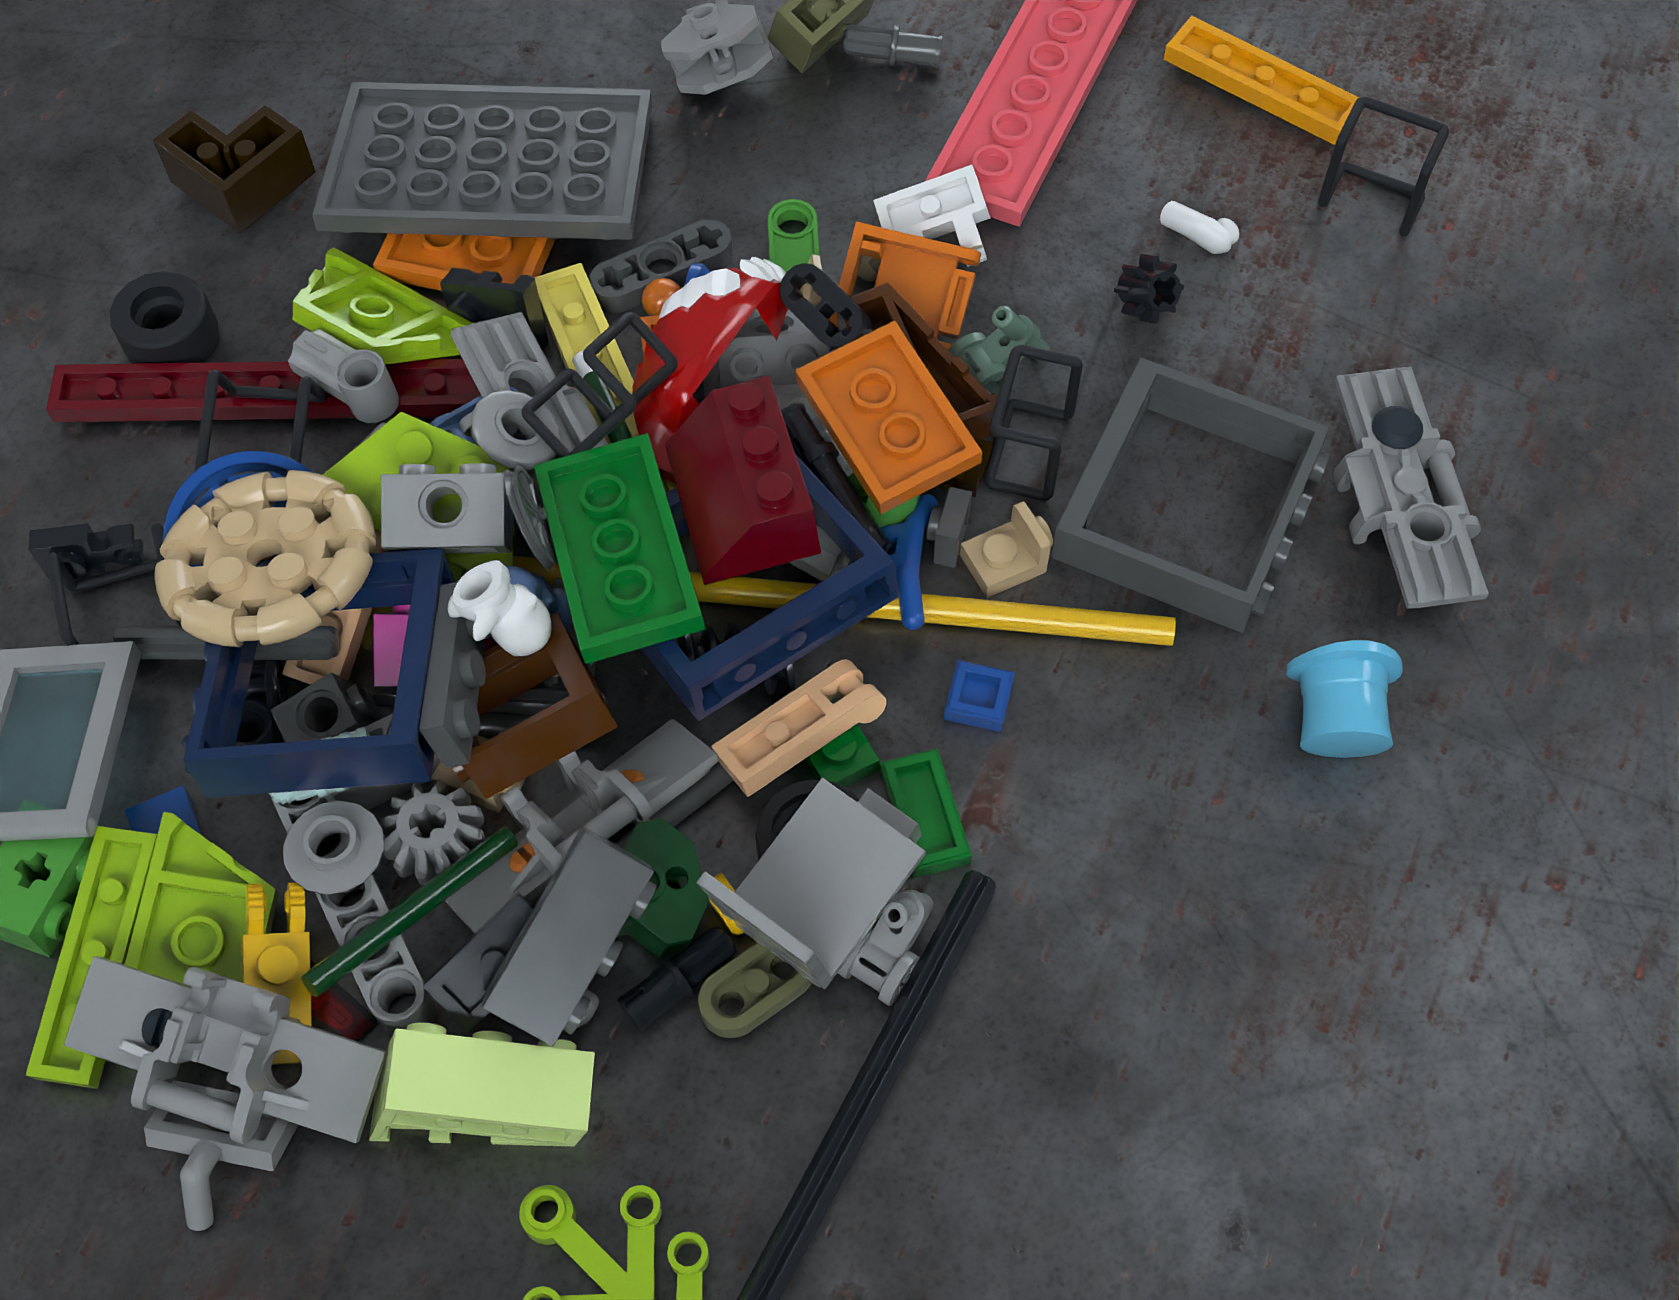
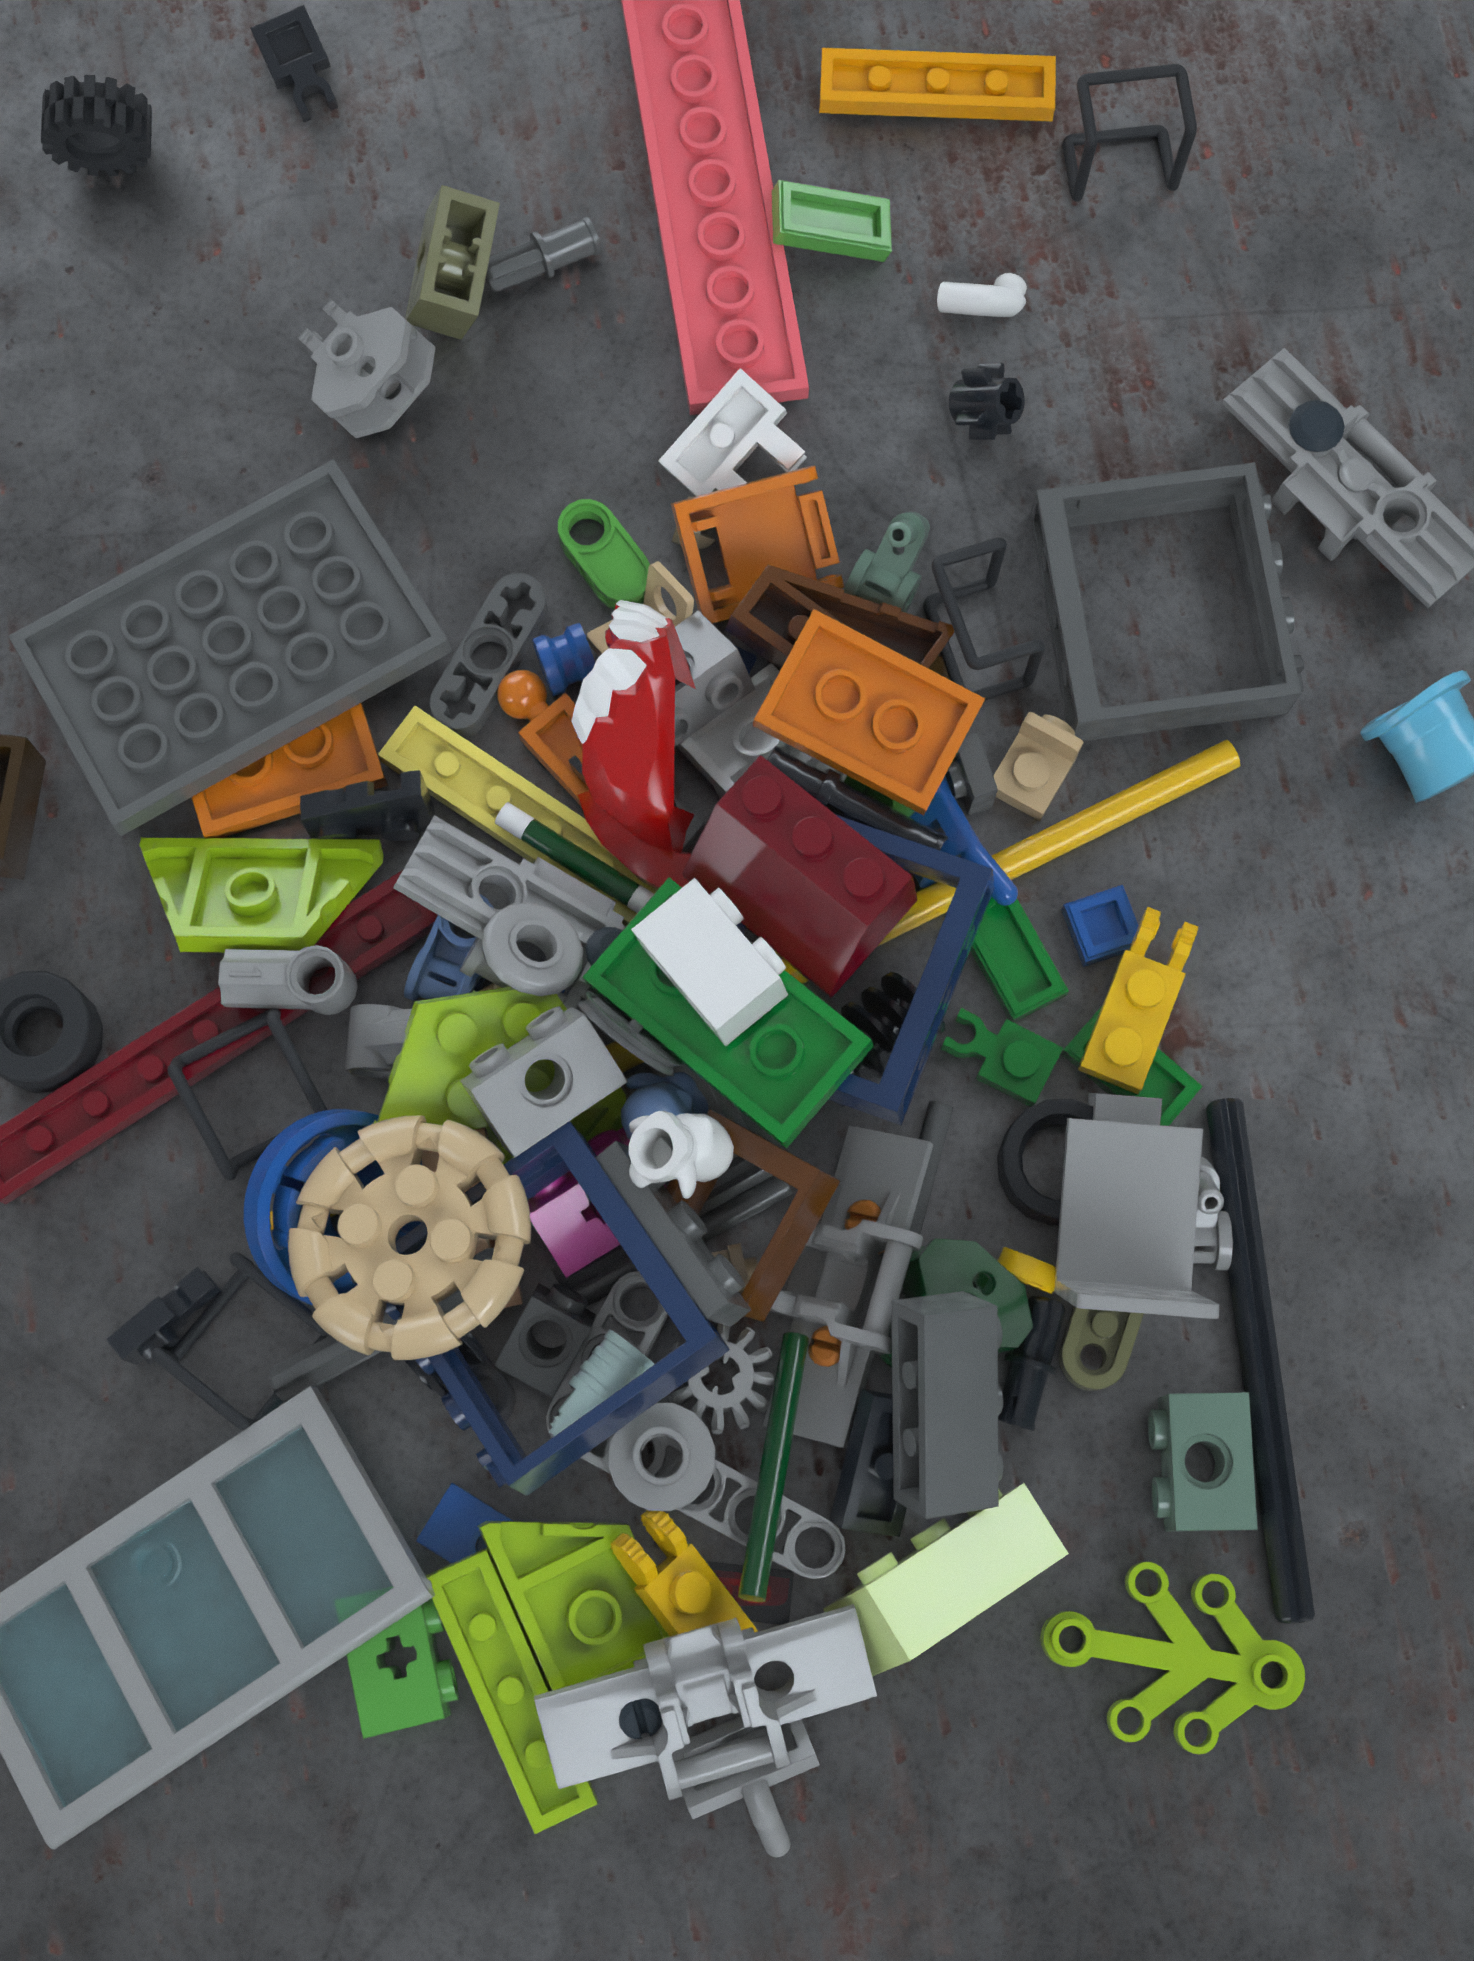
camera: 35 degrees left, 15 degrees up
black piece [522,312,678,458] -> none
light nougat plate [711,659,887,797] -> none
black beam [779,263,872,351] -> none
none -> white brick [631,878,788,1046]
none -> bright green tile [772,180,892,262]
none -> green tile [970,896,1069,1022]
none -> yellow hinge [1078,907,1198,1094]
none -> sand green brick [1148,1392,1257,1532]

